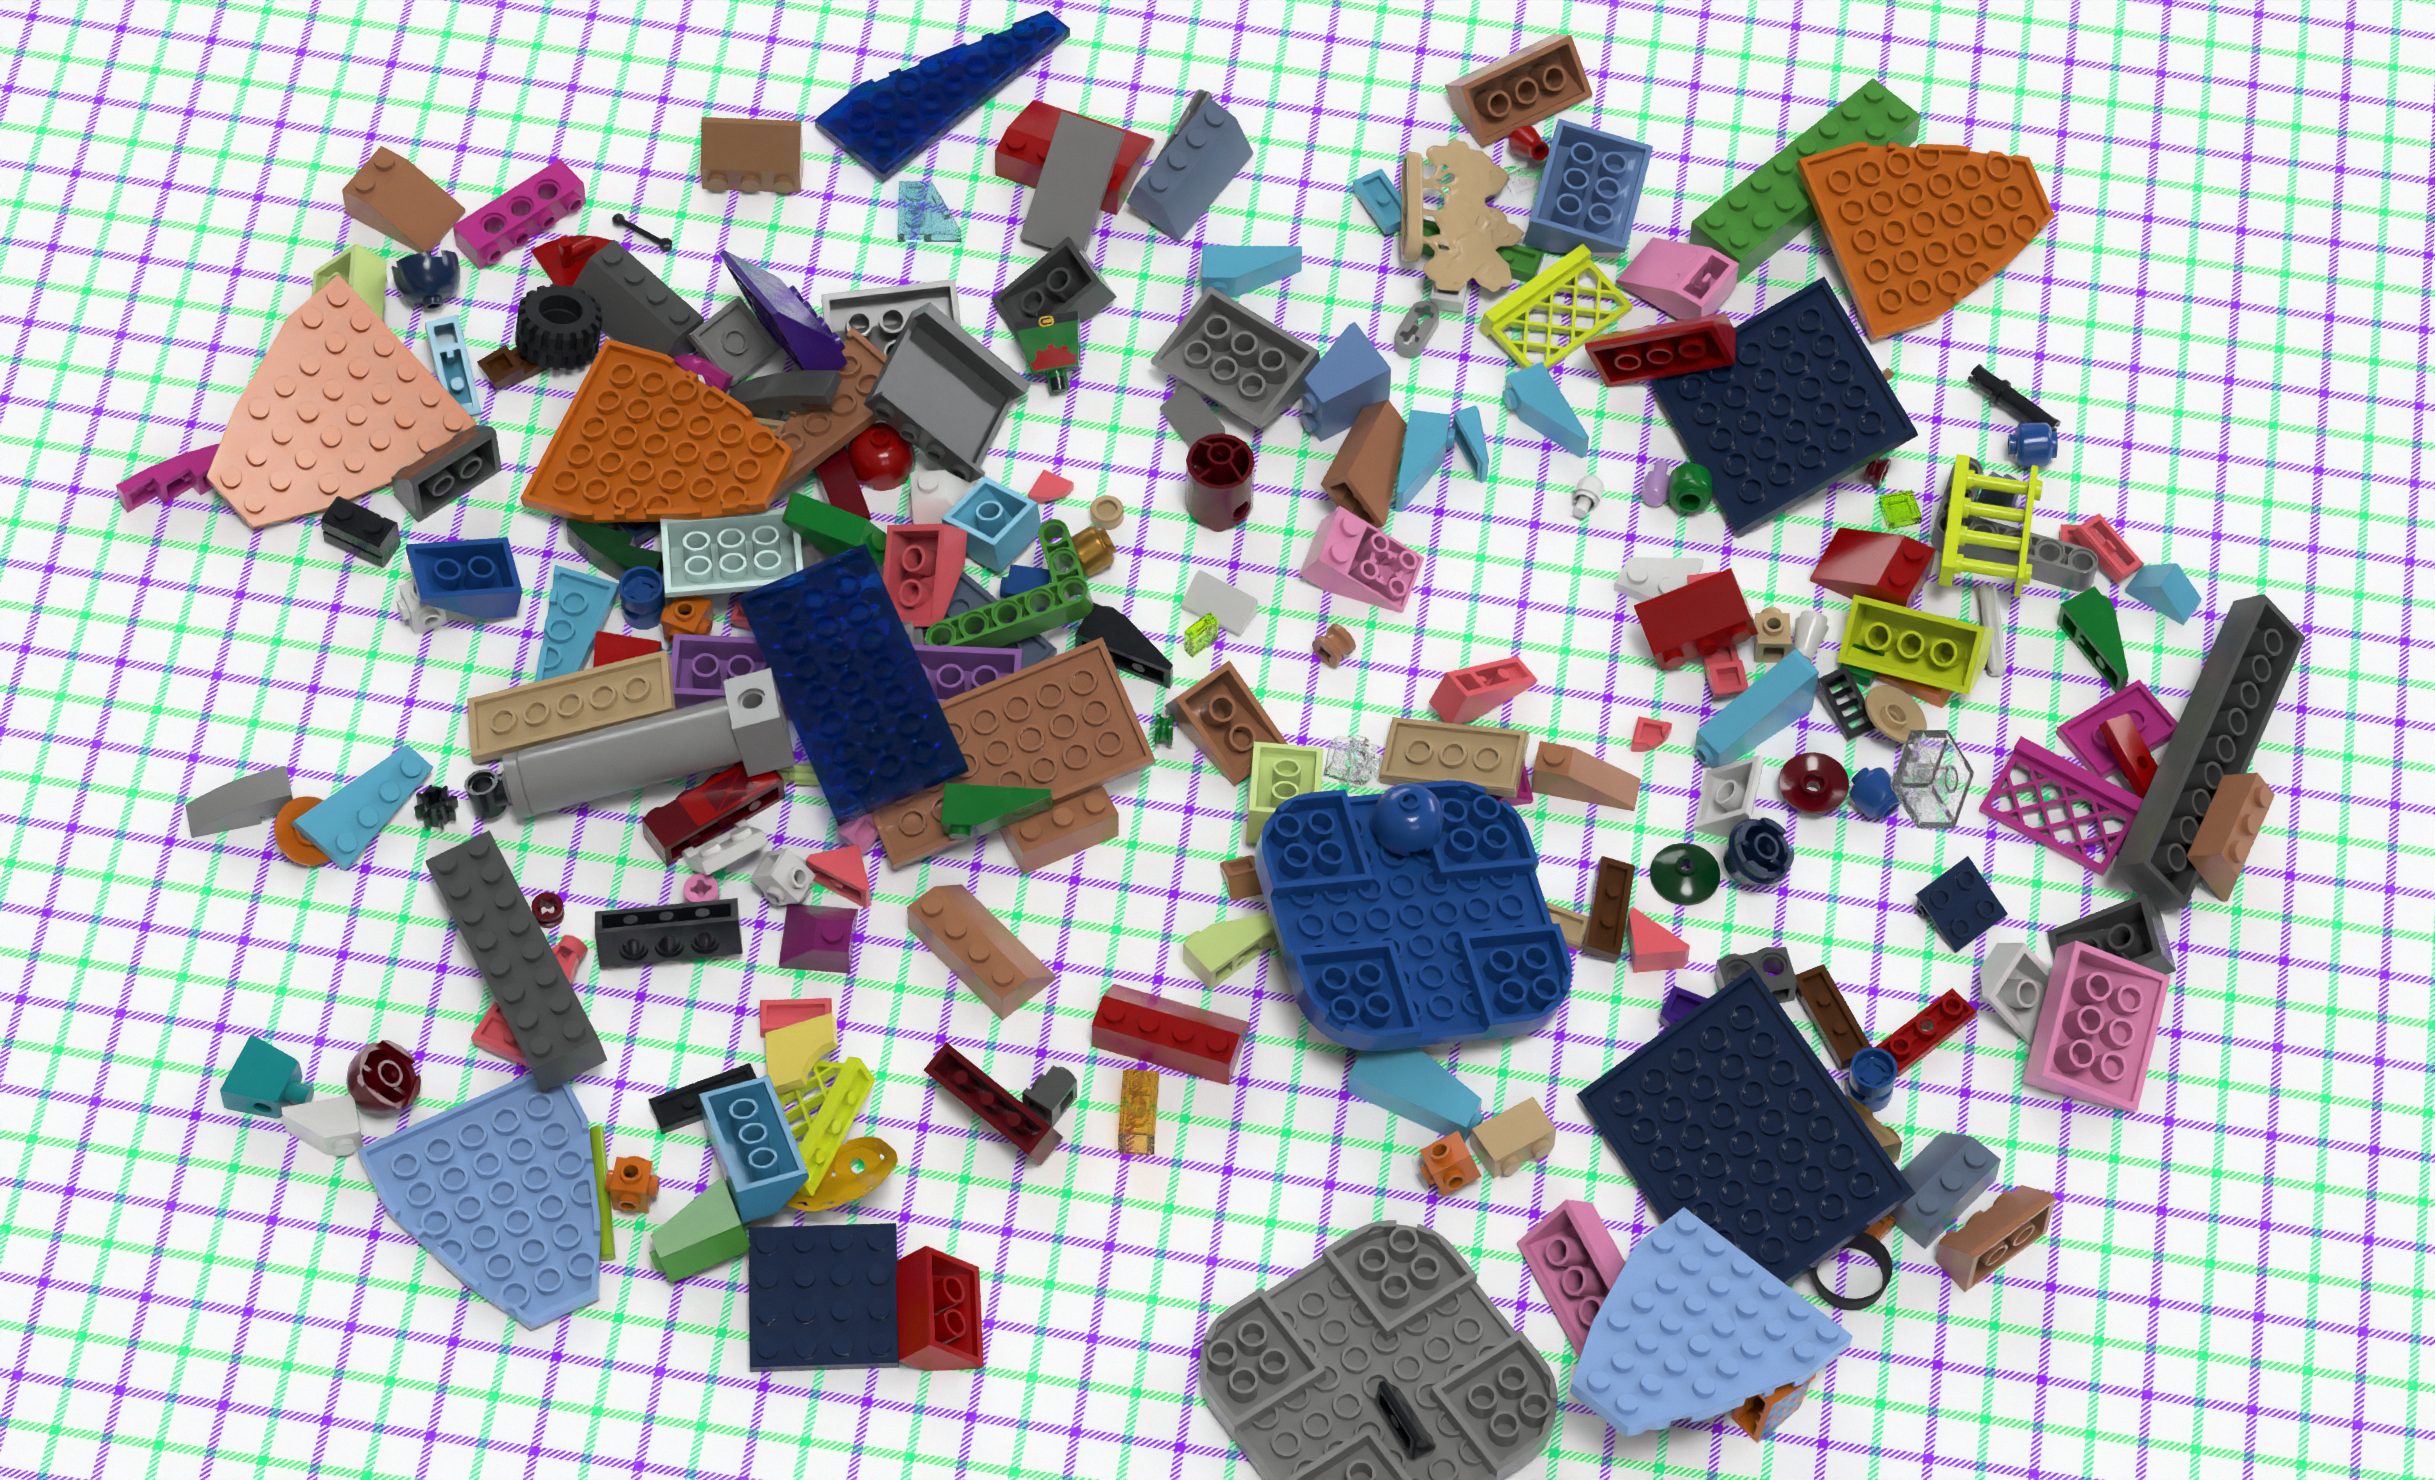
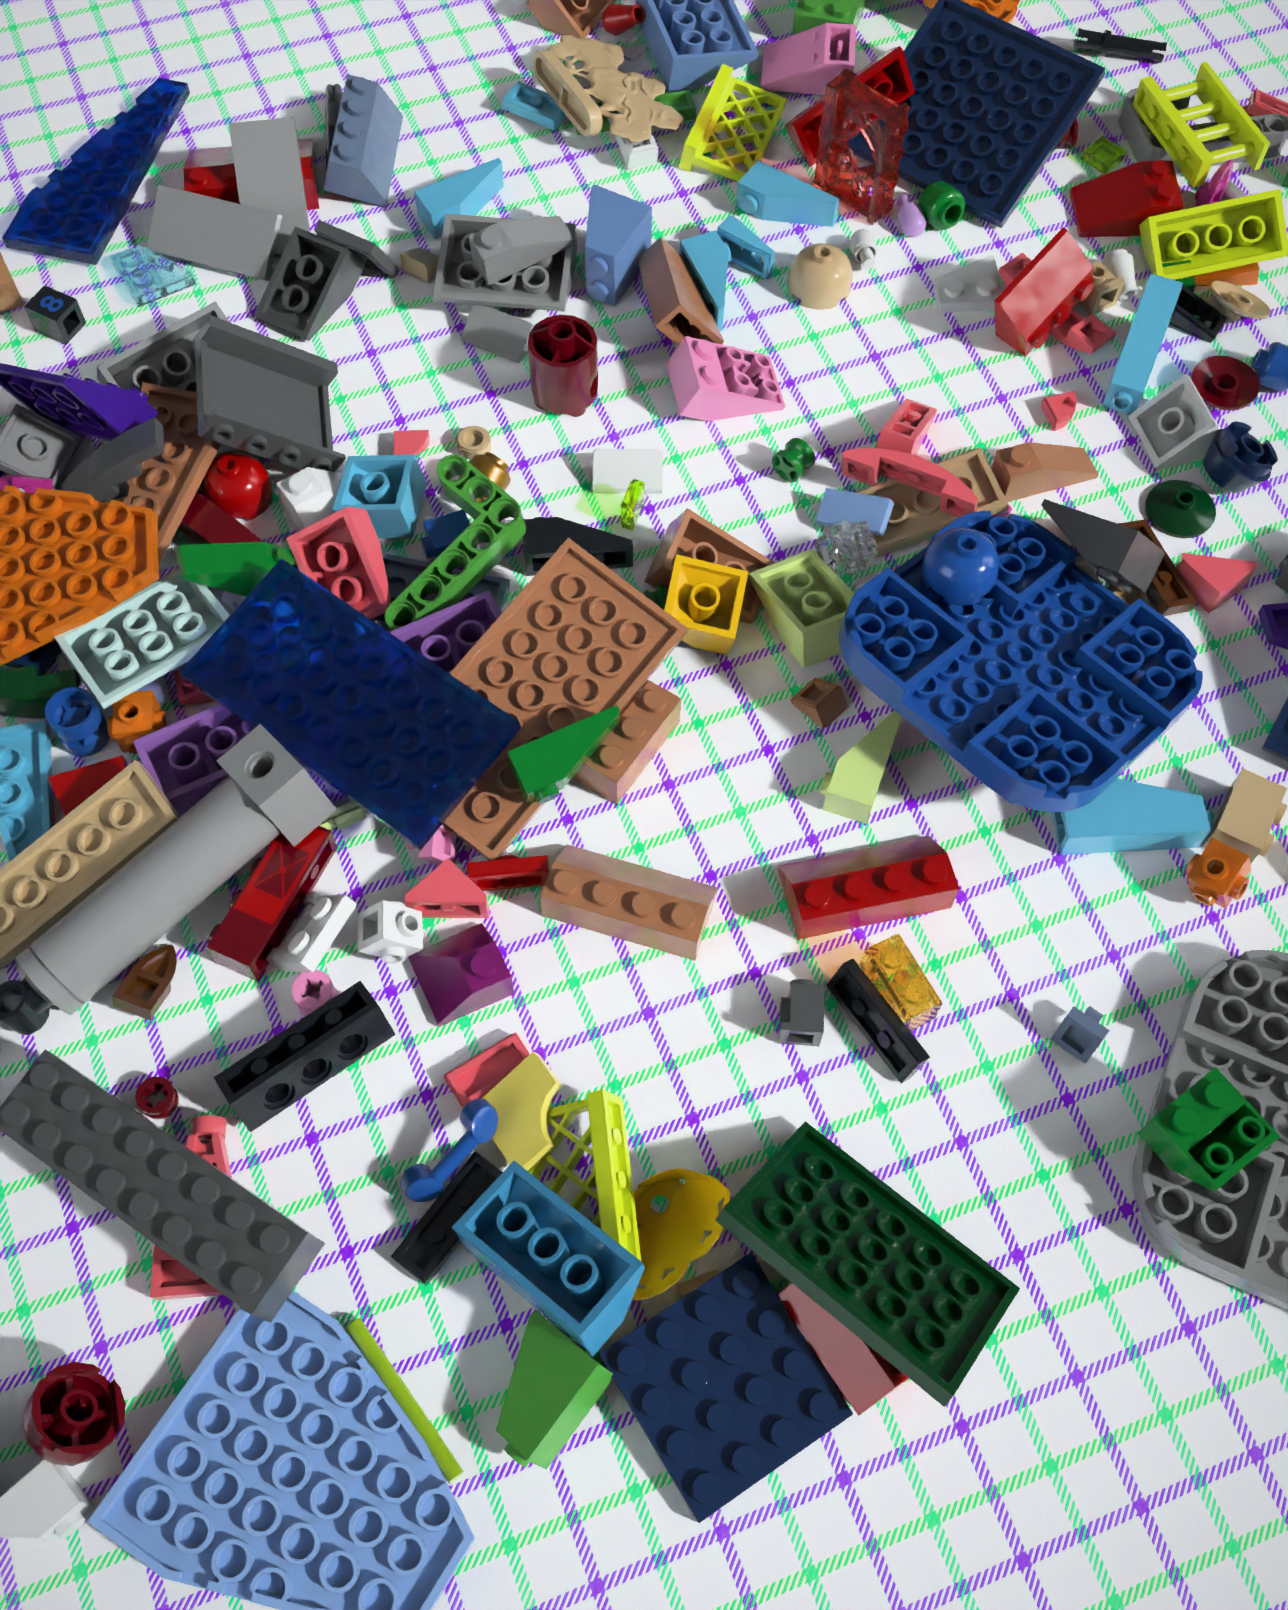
camera: 30 degrees left, 5 degrees up
orange brick [605,1156,660,1214] -> none
dark red brick [924,1042,1063,1165] -> none
torso [1014,310,1081,393] -> none
nougat wheel [1312,623,1356,667] -> none
light grey beam [1394,301,1439,359] -> none
blue head [2008,423,2058,467] -> none
none -> black brick [24,285,86,345]
none -> reddish brown plate [112,945,177,1021]
none -> light grey tile [146,184,282,281]
none -> dark grey tile [314,220,399,278]
none -> tan slope [400,247,439,283]
none -> blue bar [400,1098,498,1202]
none -> red plate [467,855,549,891]
none -> light grey slope [469,216,576,286]
none -> yellow slope [664,554,749,655]
none -> dark green plate [715,1121,1020,1407]
none -> green wheel [771,437,816,483]
none -> tan cylinder [787,243,853,310]
none -> clear red fence [813,68,909,225]
none -> light blue tile [815,488,894,536]
none -> black tile [826,958,930,1084]
none -> coral slope [841,448,978,518]
none -> dark grey slope [1041,499,1165,593]
none -> sand blue tile [1050,1006,1110,1064]
none -> green slope [1138,1067,1281,1192]
none -> dark pink plate [1194,160,1233,207]

